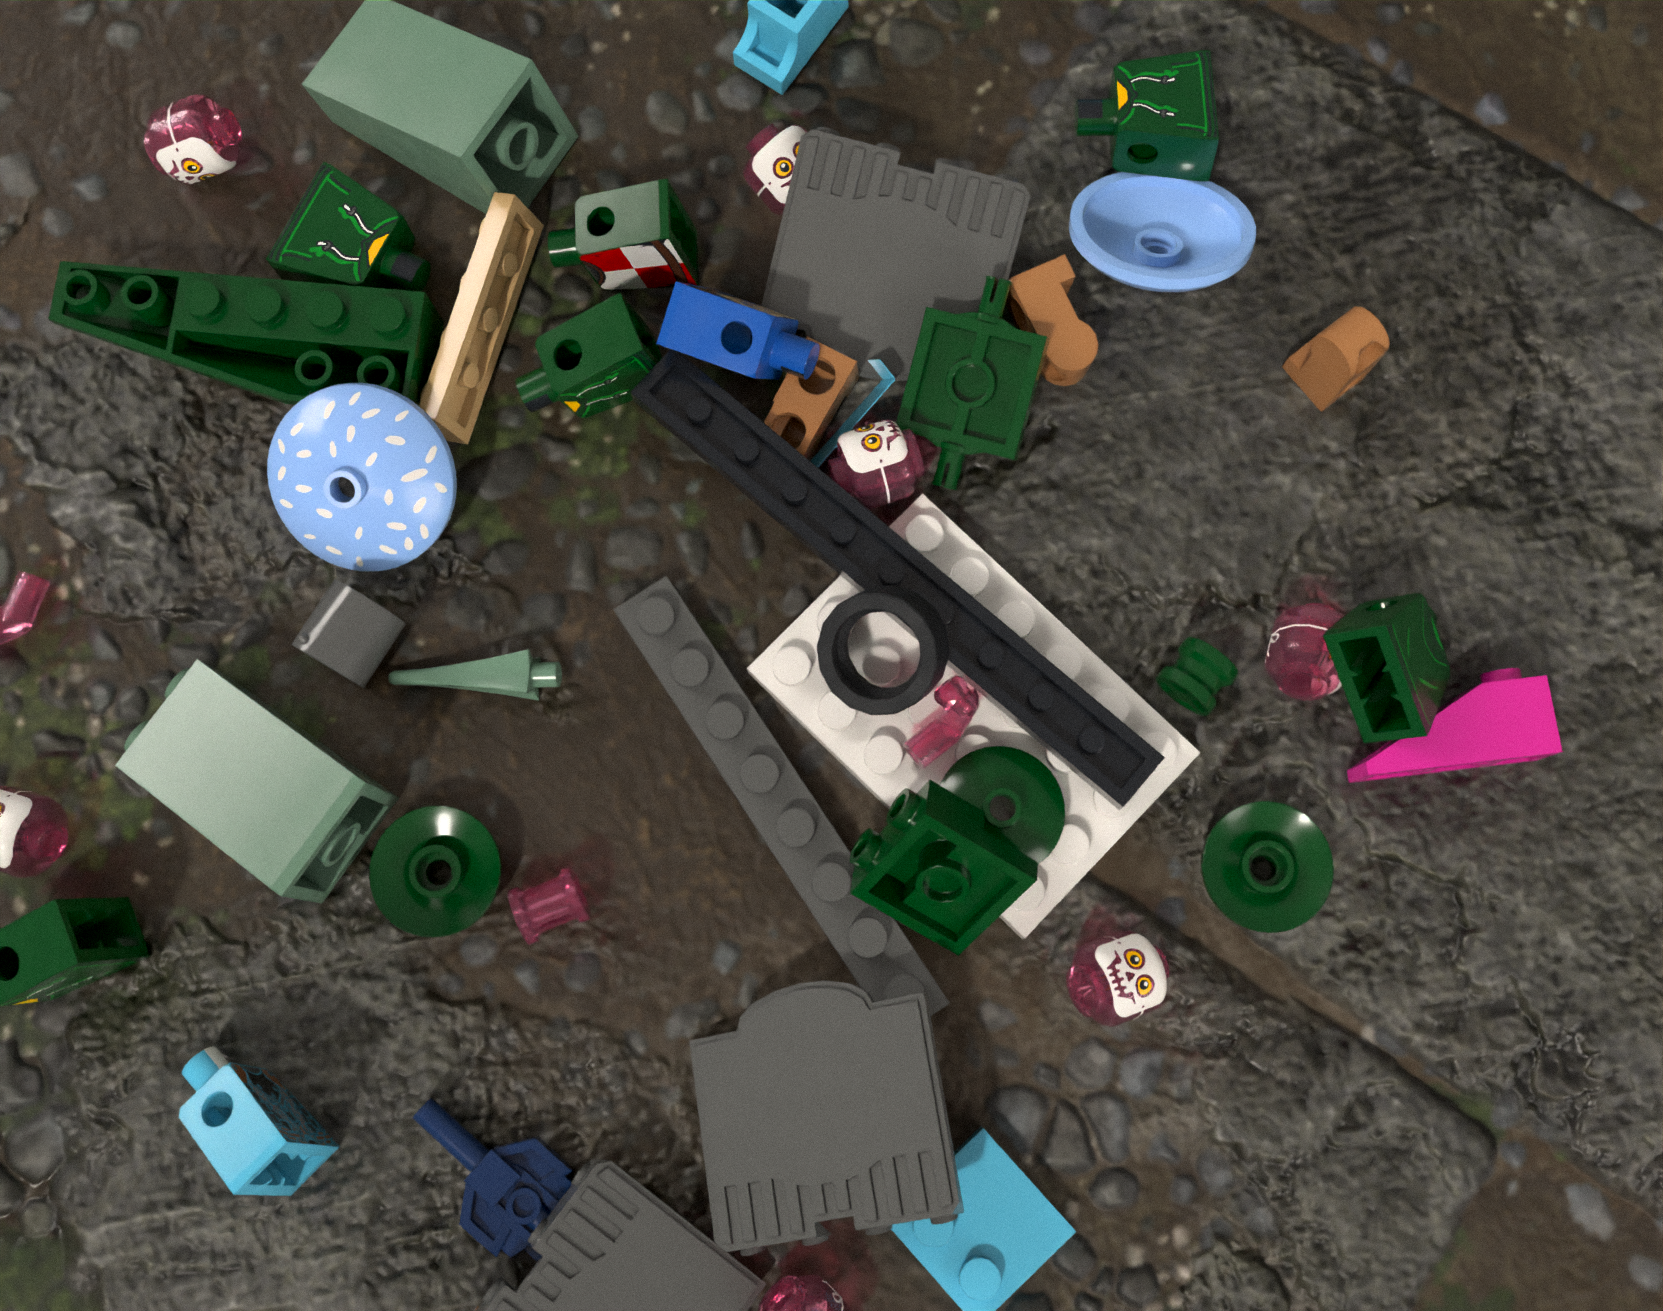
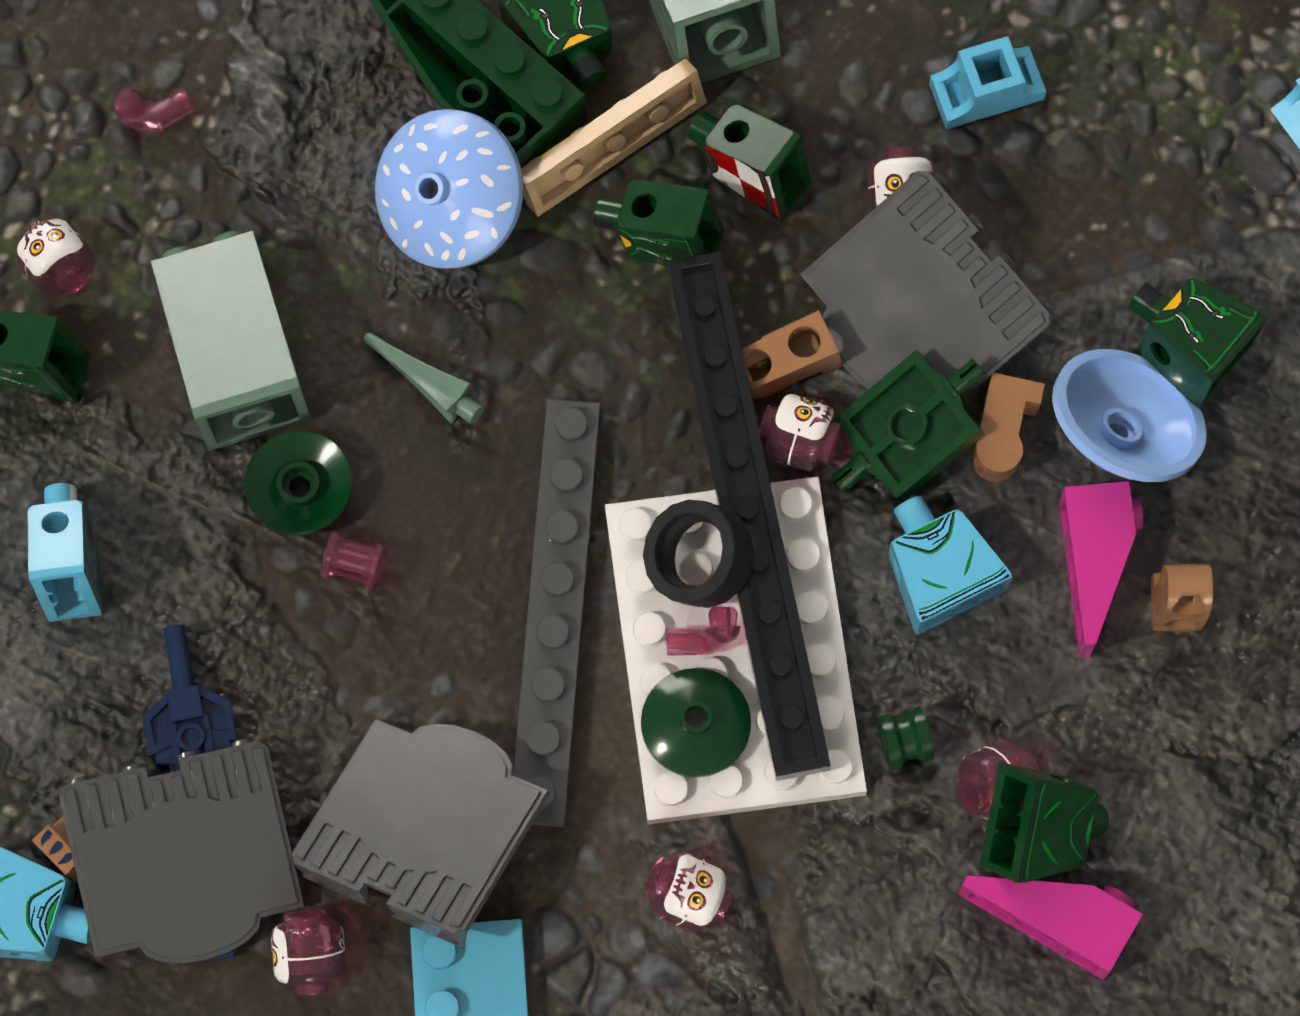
camera: 40 degrees right, 5 degrees down
dark grey piece [291,580,406,688] -> none
blue torso [656,281,820,380] -> none
medium azure piece [810,359,895,467] -> none
dark green plate [850,780,1038,956] -> none
dark green dish [1201,801,1334,933] -> none
none -> medium azure torso [888,495,1012,636]
none -> dark pink slope [1059,481,1143,658]

